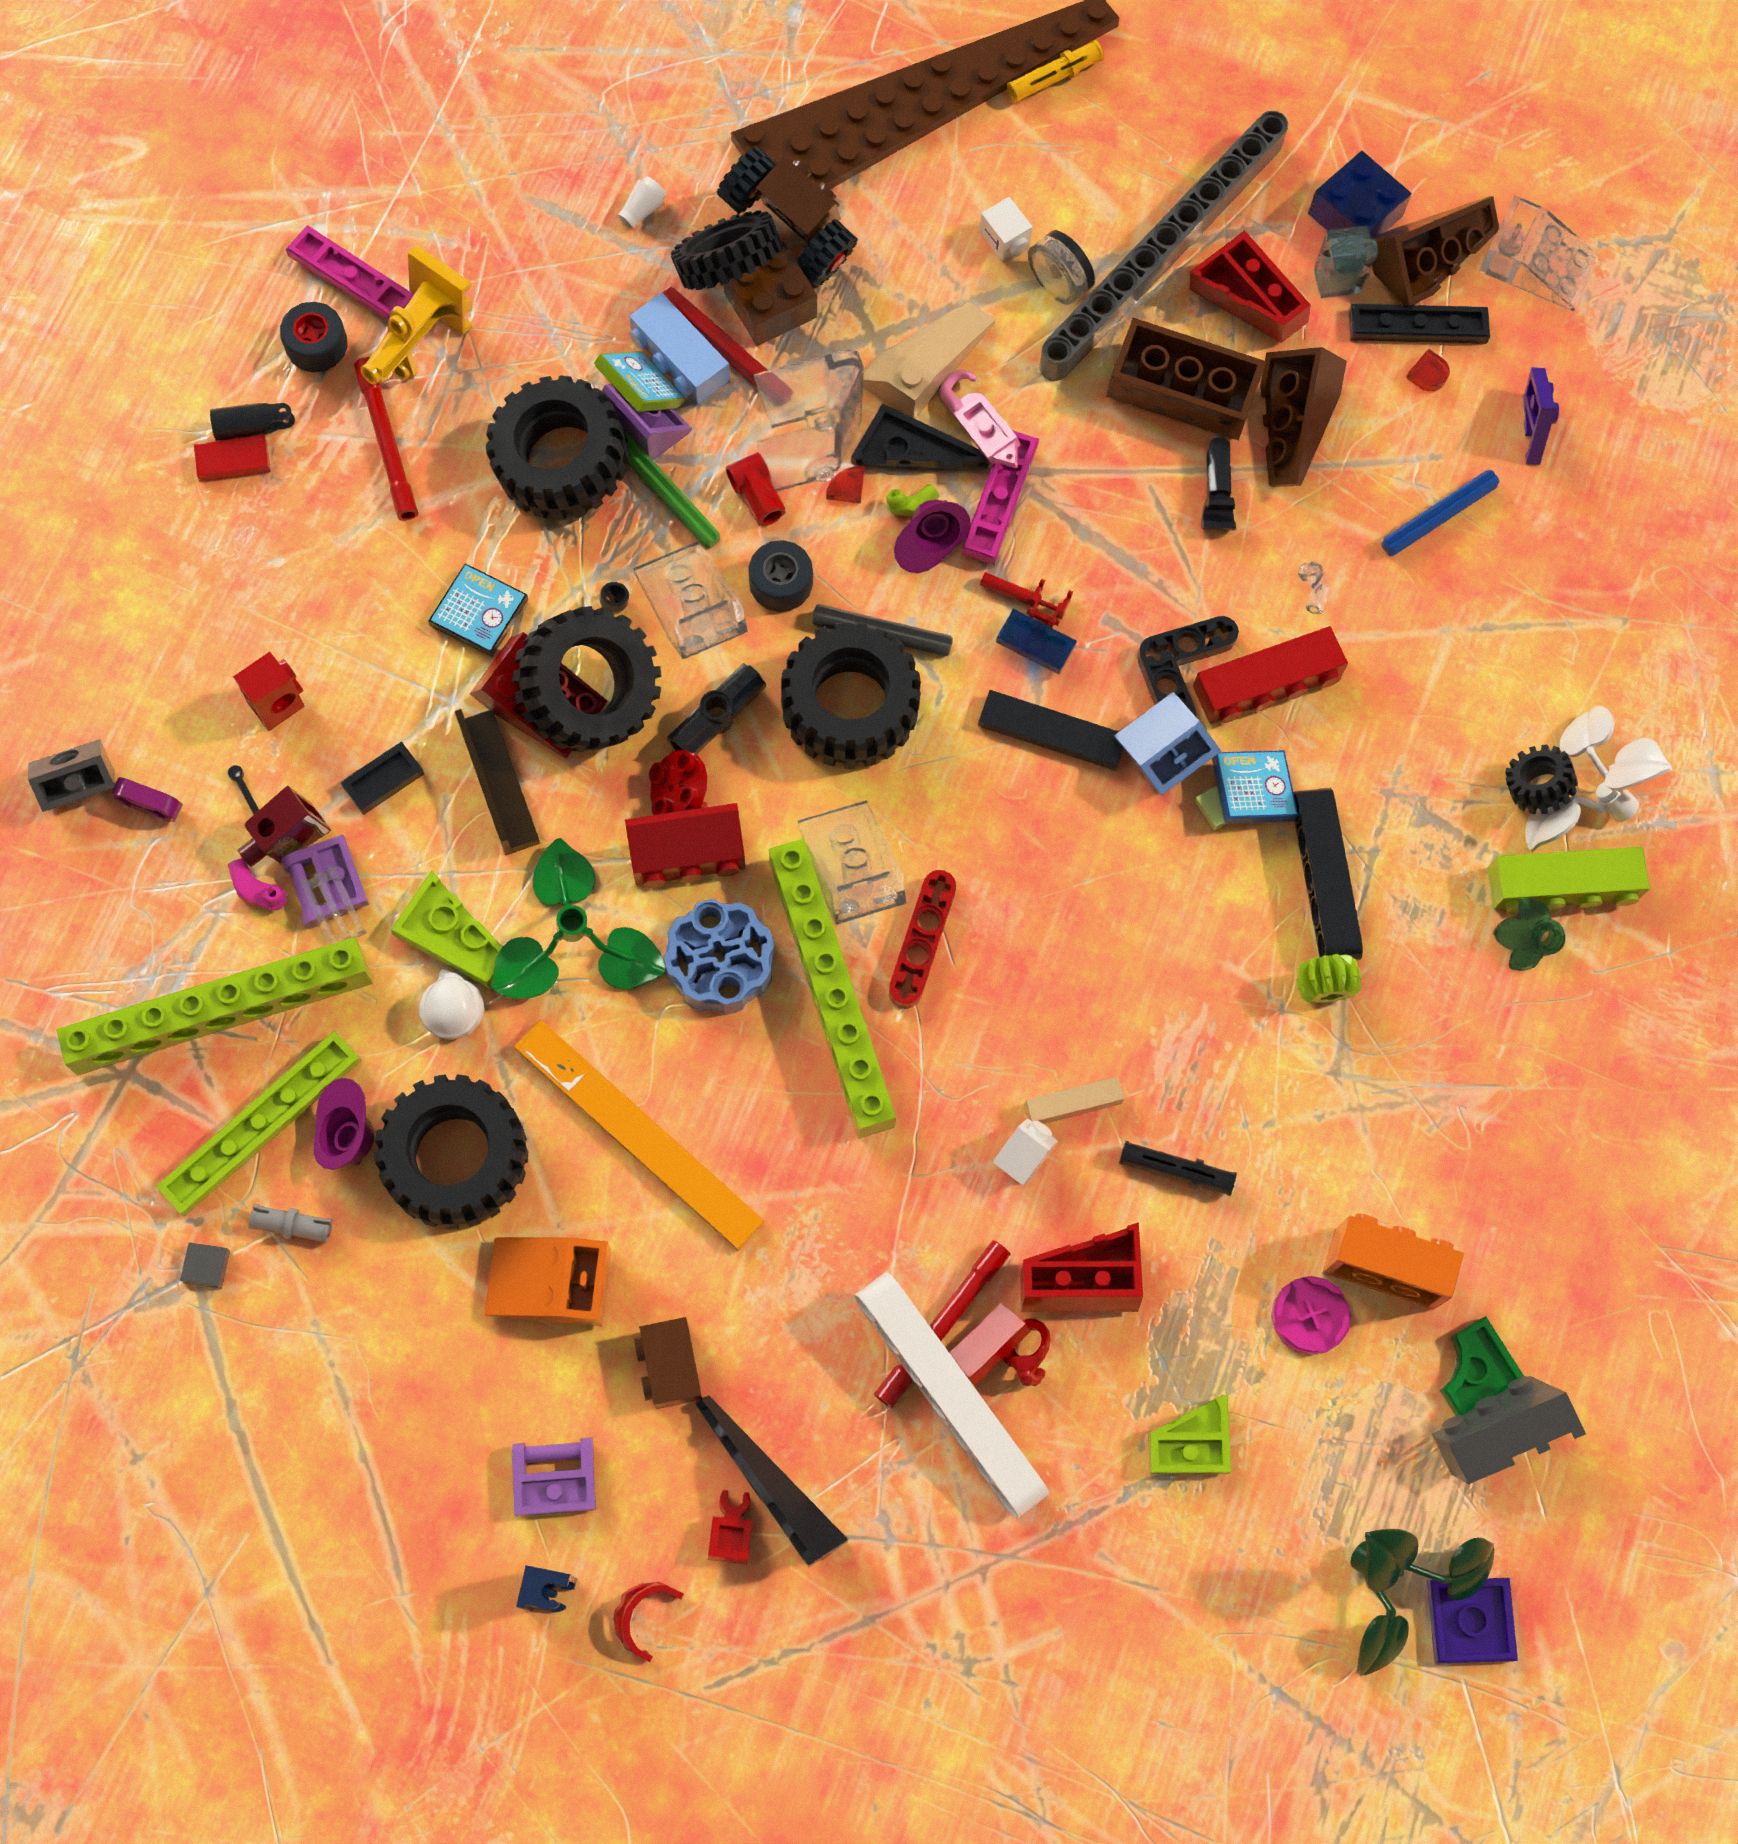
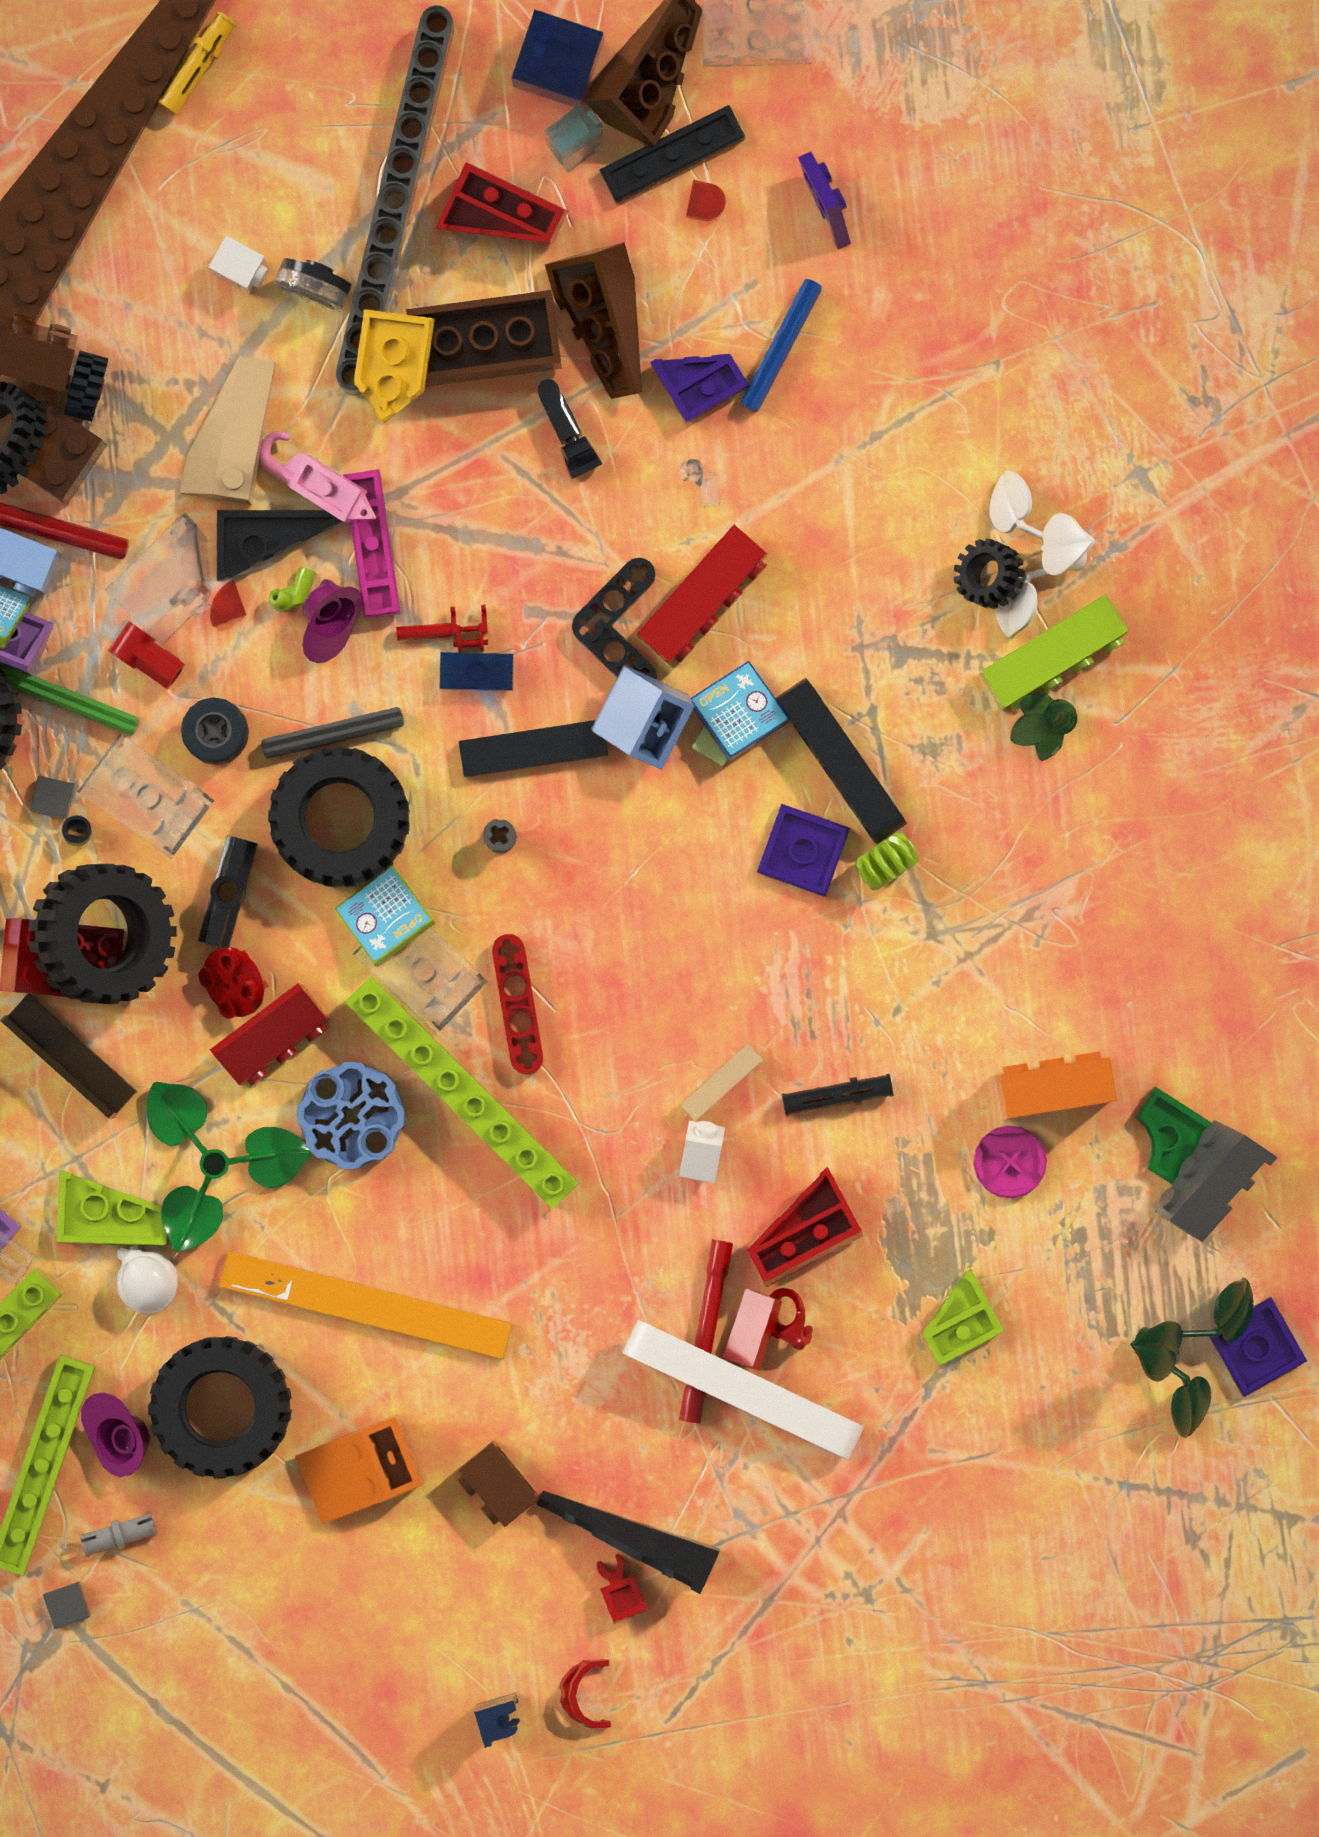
camera: 20 degrees left, 15 degrees up
medium lavender plate [512,1437,596,1517] -> none
none -> dark grey tile [30,776,76,819]
none -> medium azure tile [334,865,436,967]
none -> yellow tile [354,309,435,423]
none -> dark grey bush [483,819,517,853]
none -> dark purple wing [650,354,749,424]
none -> dark purple tile [757,803,850,897]

